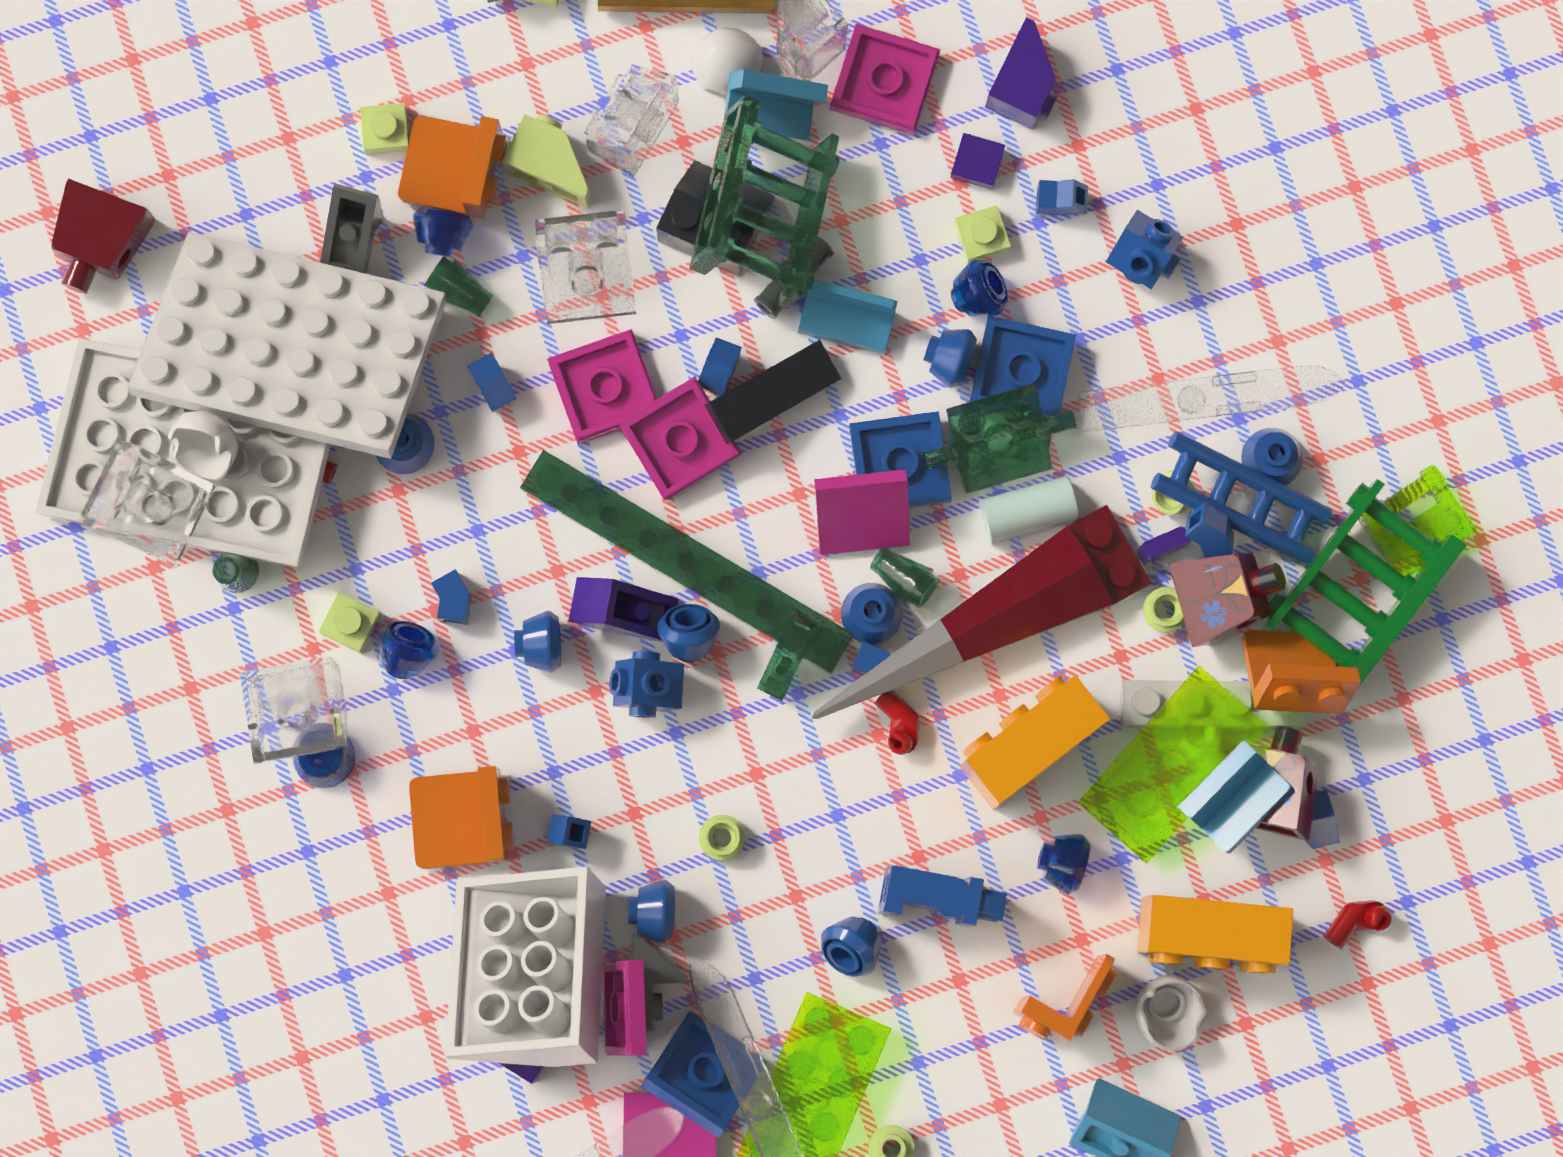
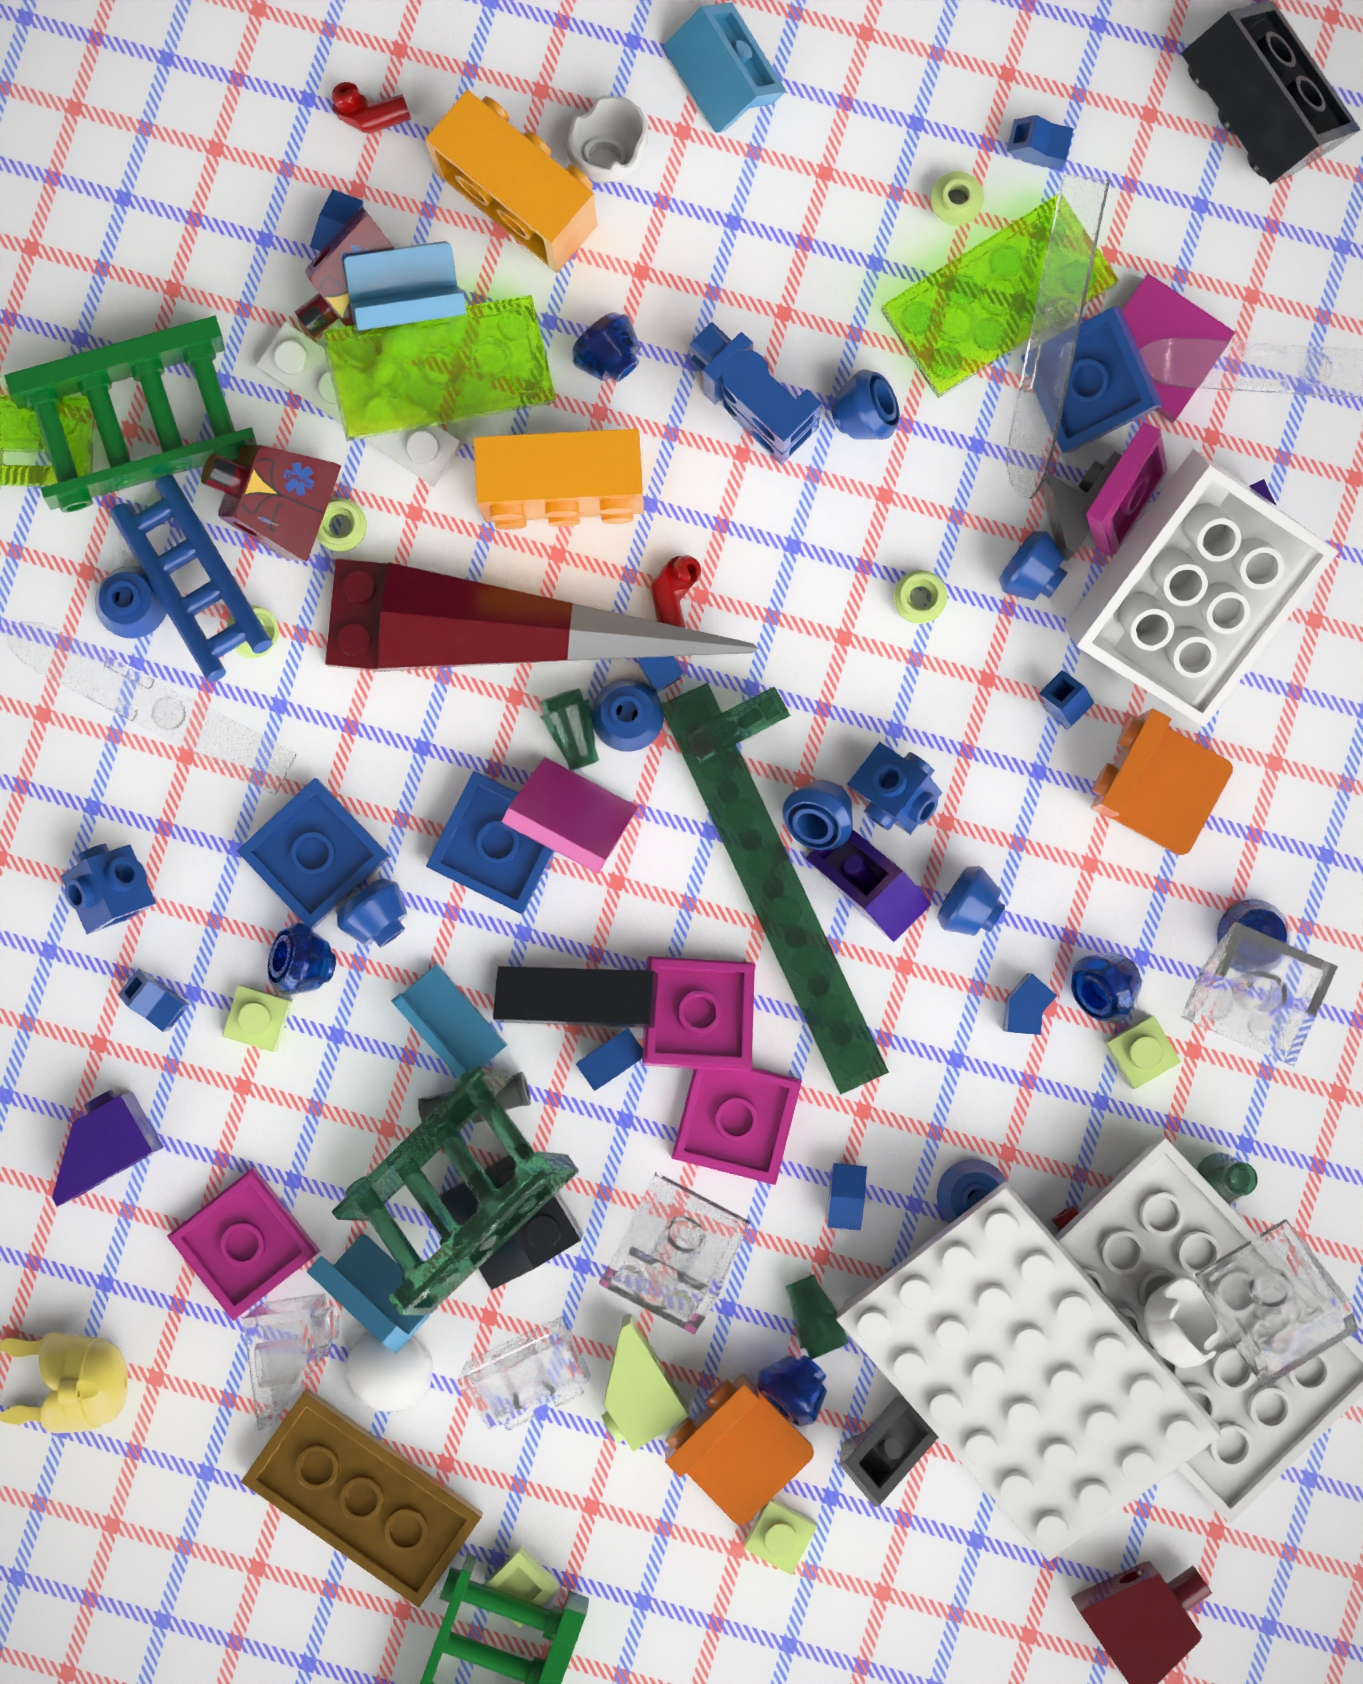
camera: 145 degrees left, 5 degrees up
clear green plate [923,384,1077,494] -> none
dark purple tile [950,132,1006,190] -> none
light aqua brick [978,476,1079,545] -> none
orange bracket [1013,953,1117,1041] -> none
dark purple tile [1138,526,1191,565] -> none
blue piece [1185,501,1234,558] -> none
orange bracket [1242,630,1361,714] -> none

